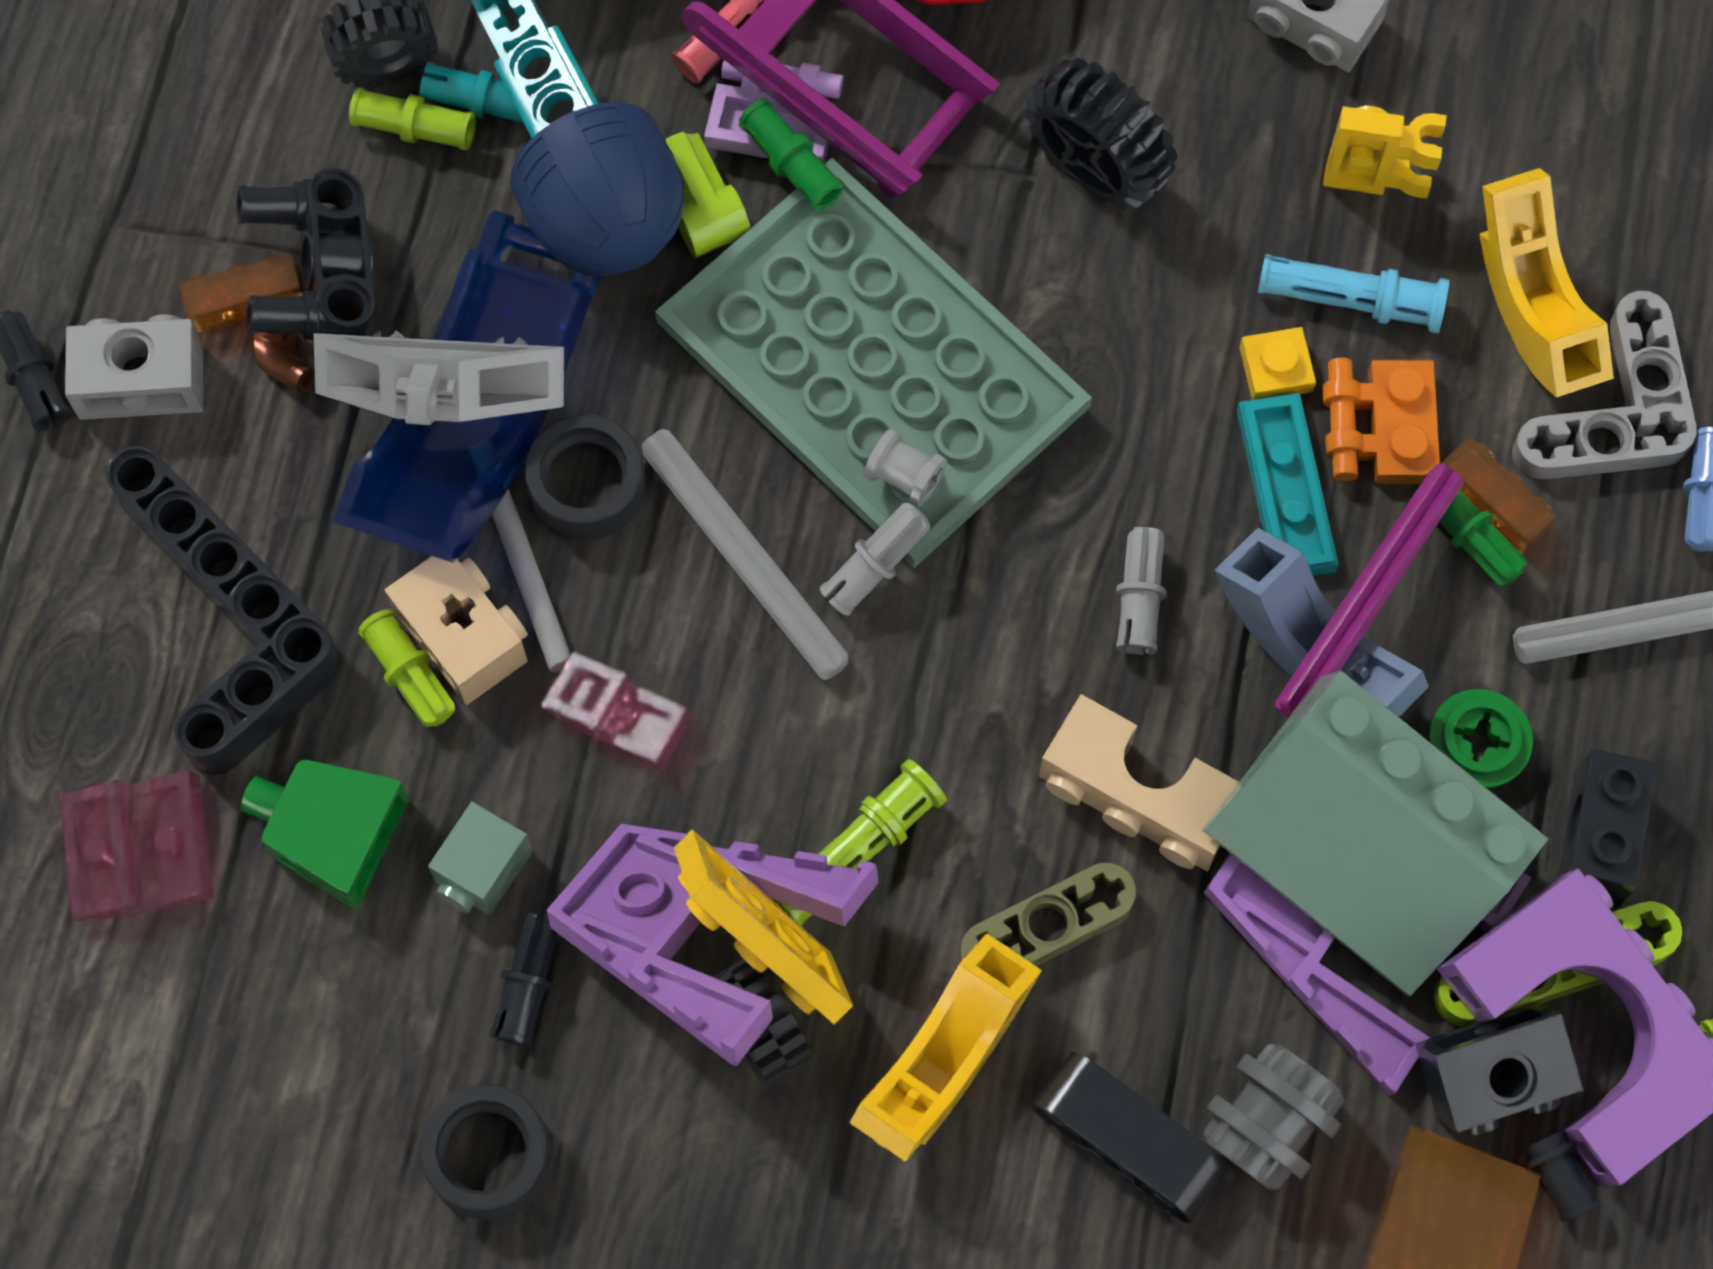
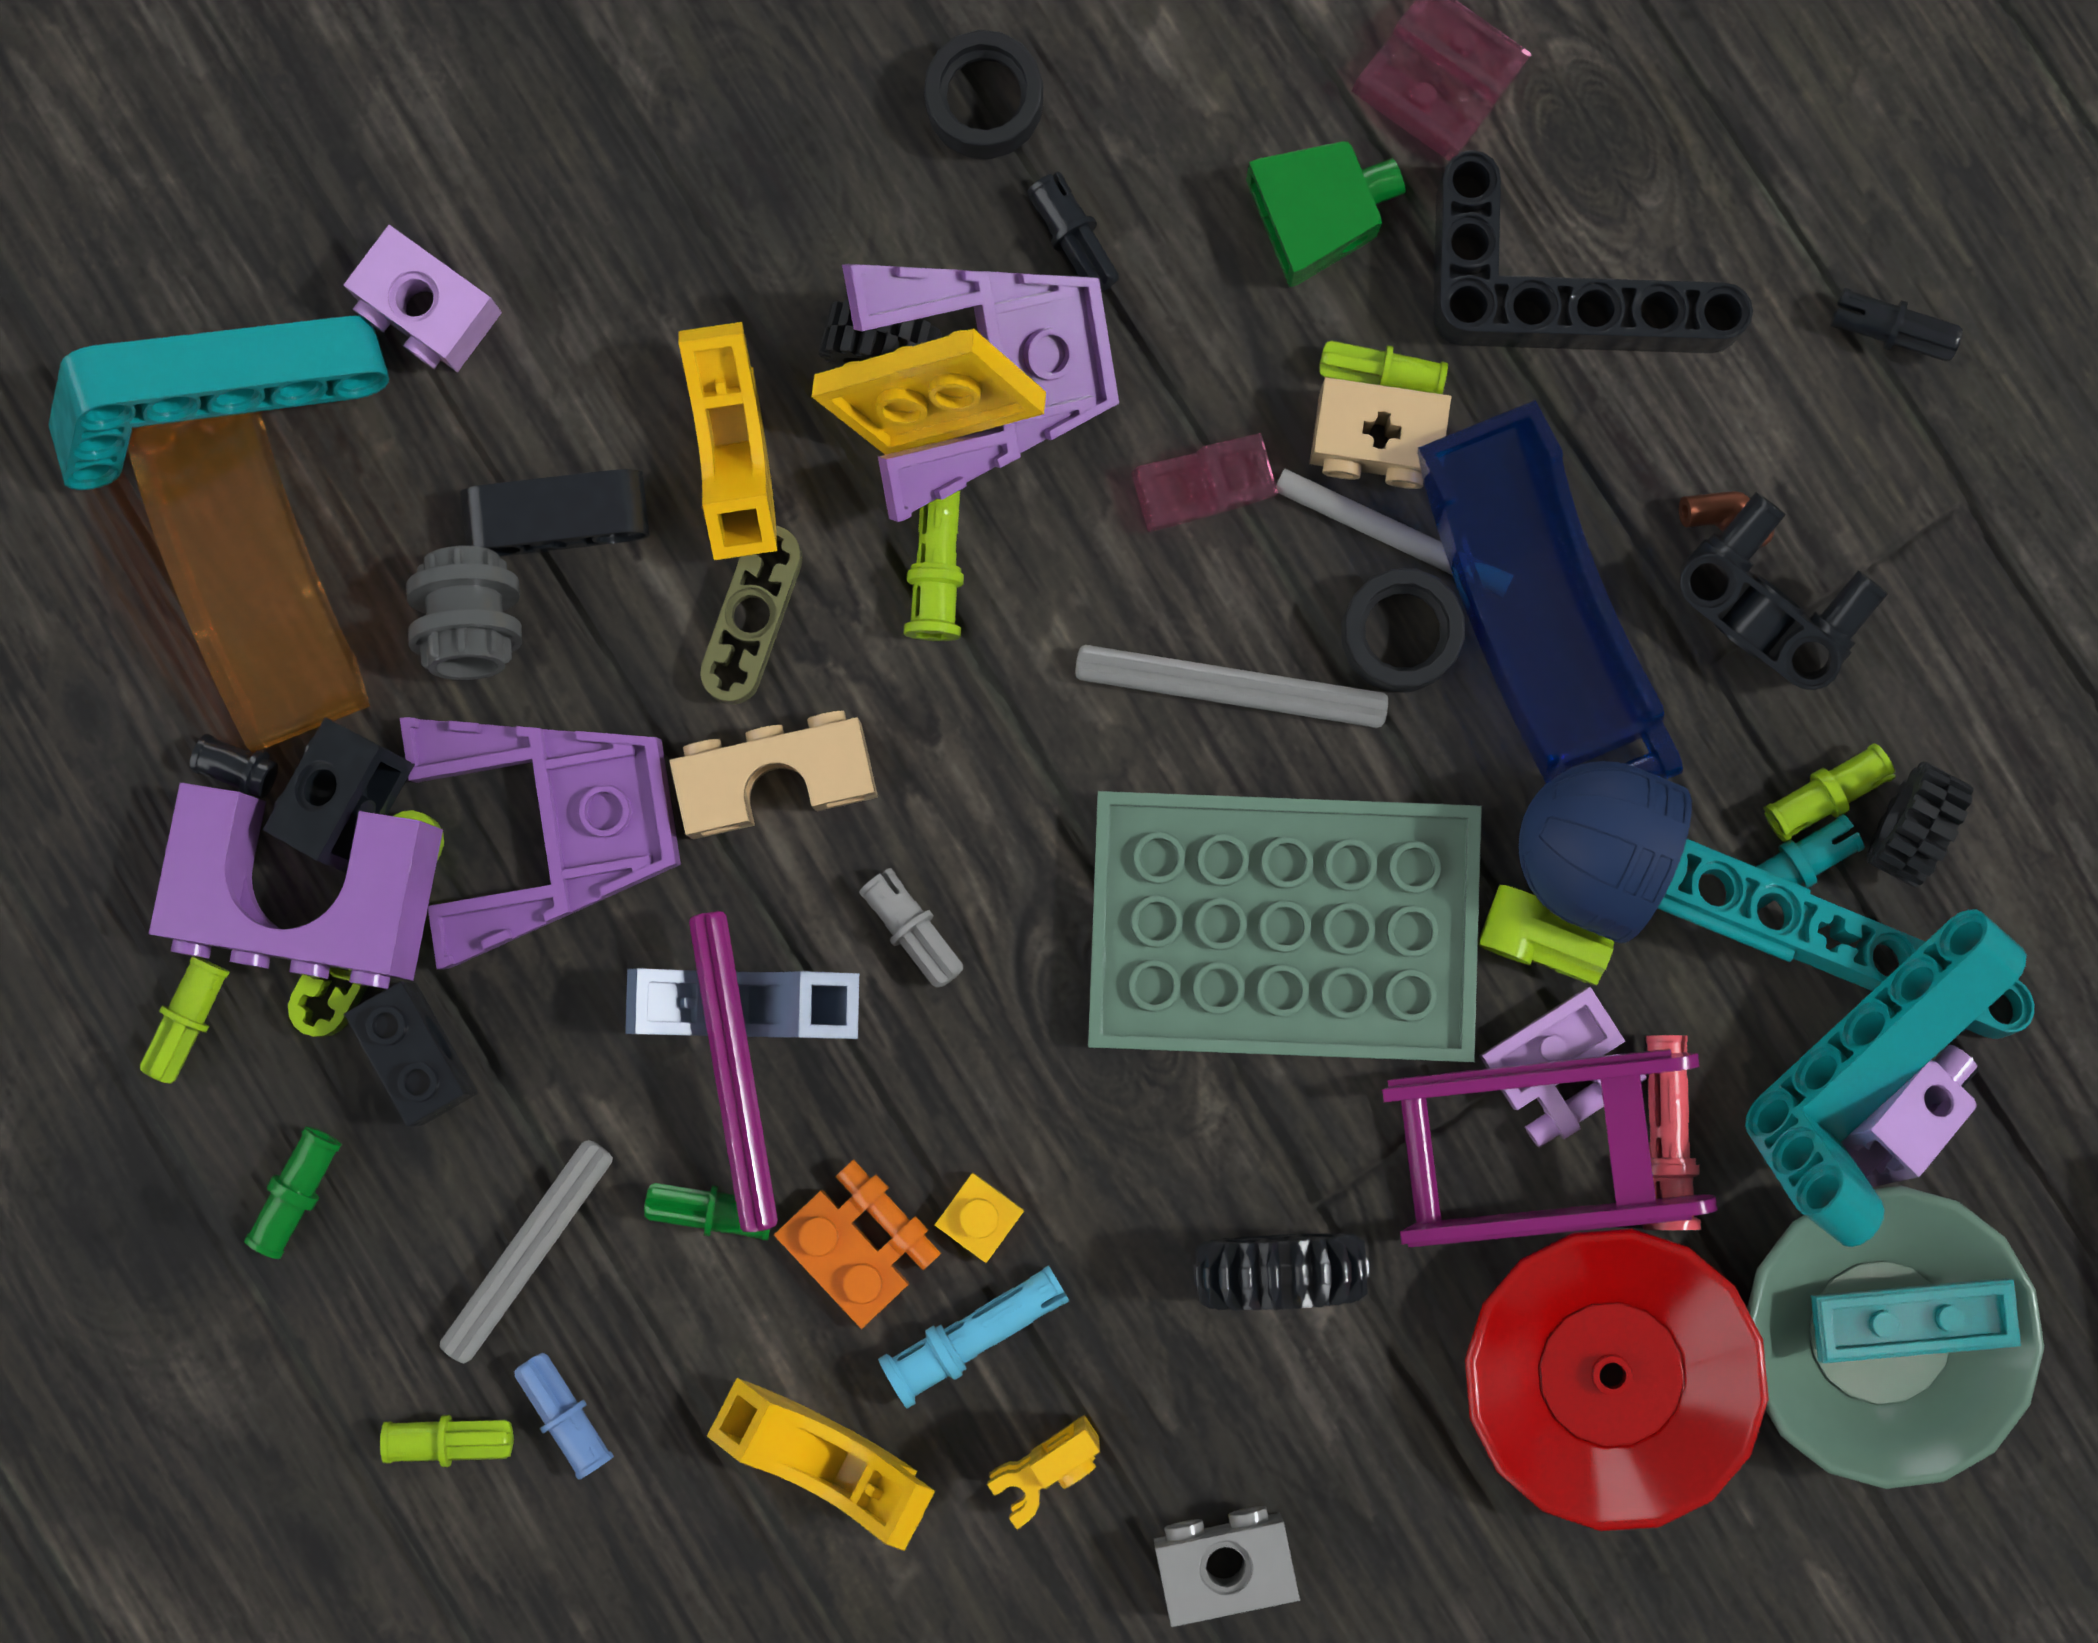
camera: 140 degrees right, 15 degrees up
light grey brick [65,315,203,420] -> none
clear orange piece [179,253,303,333] -> none
light grey connector [313,330,564,425] -> none
sand green brick [428,801,533,916] -> none
green pin [738,98,845,212] -> none
light grey axle [820,503,930,616] -> none
light grey bush [864,428,947,508] -> none
sand green slope [1202,670,1548,996] -> none
teal tile [1237,393,1339,576] -> none
green gear [1429,689,1533,791] -> none
clear orange piece [1442,437,1556,555] -> none
light grey beam [1512,291,1697,480] -> none

